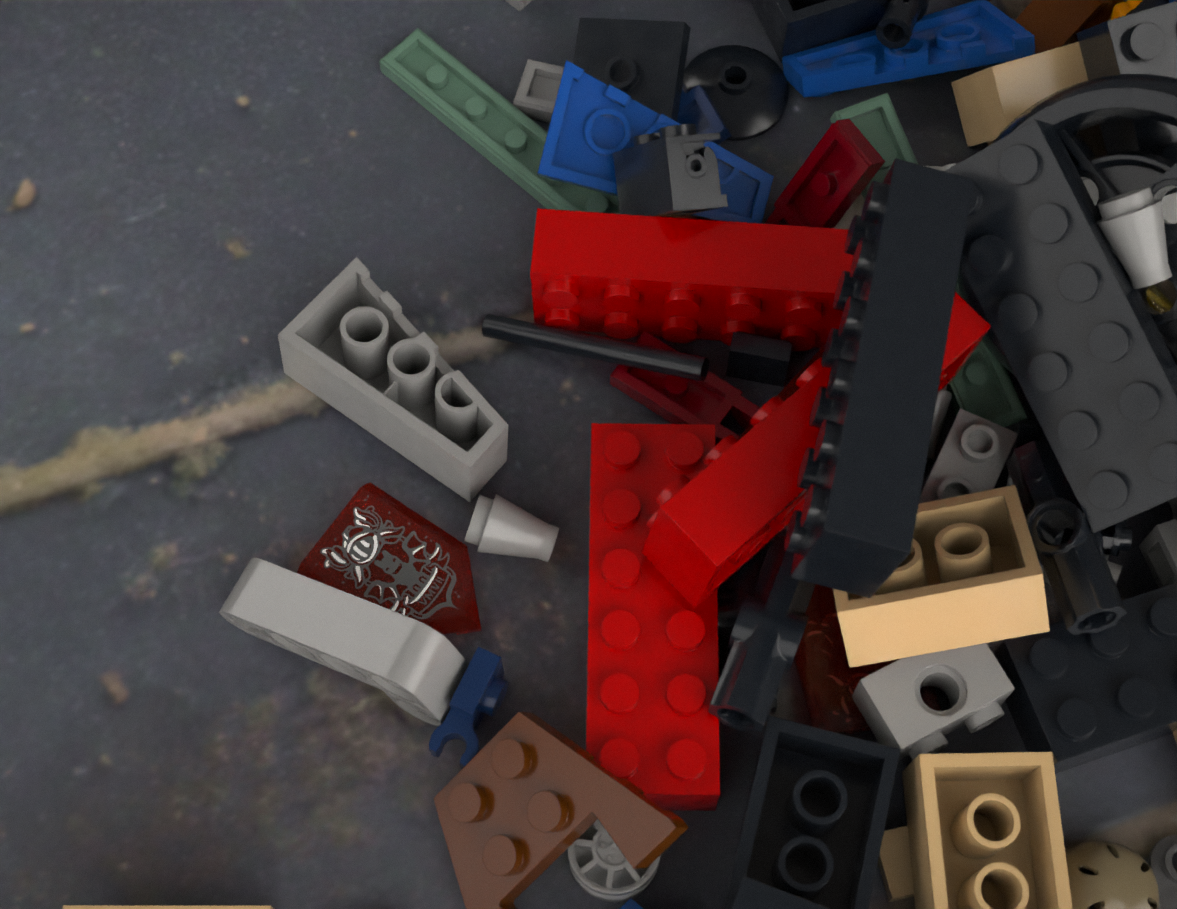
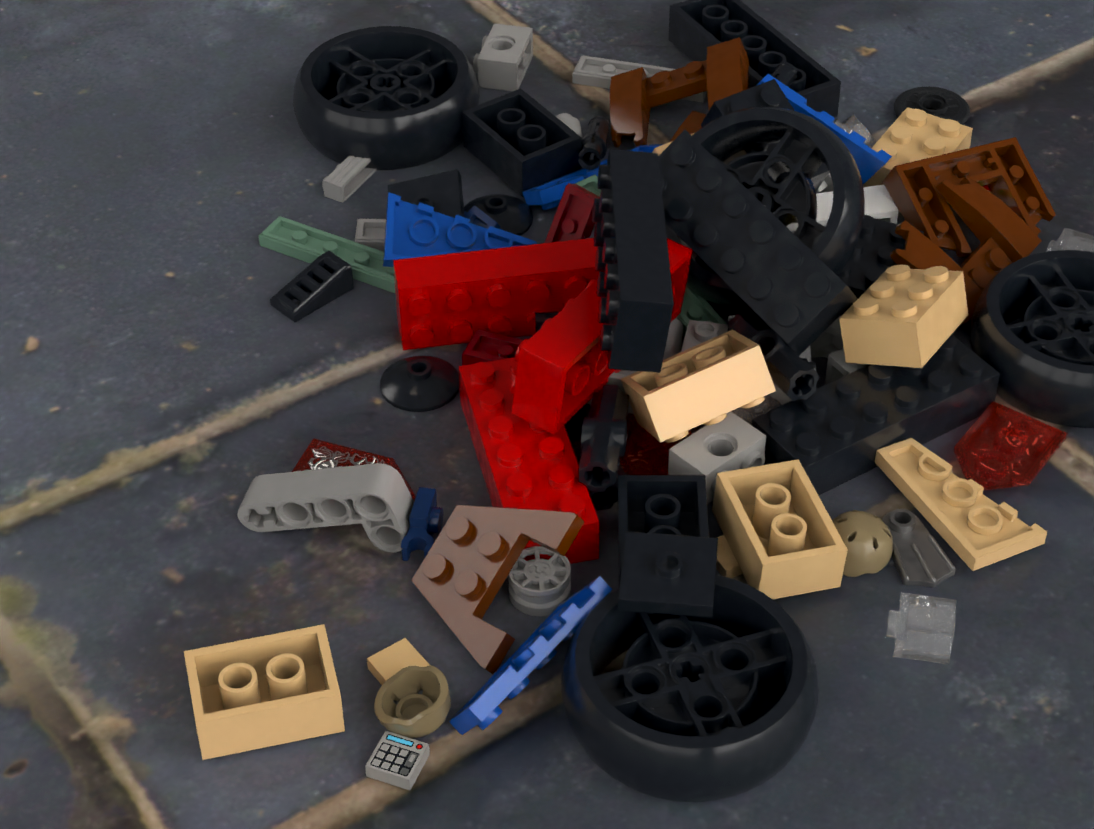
camera: 15 degrees left, 25 degrees down
light grey wedge [278,257,508,502] -> none
light grey cone [464,494,559,562] -> none
black bar [482,314,709,382] -> none
black hinge [613,124,728,218] -> none
light grey cone [1096,186,1173,289] -> none
none -> black slope [270,251,354,322]
none -> black dish [380,356,460,412]

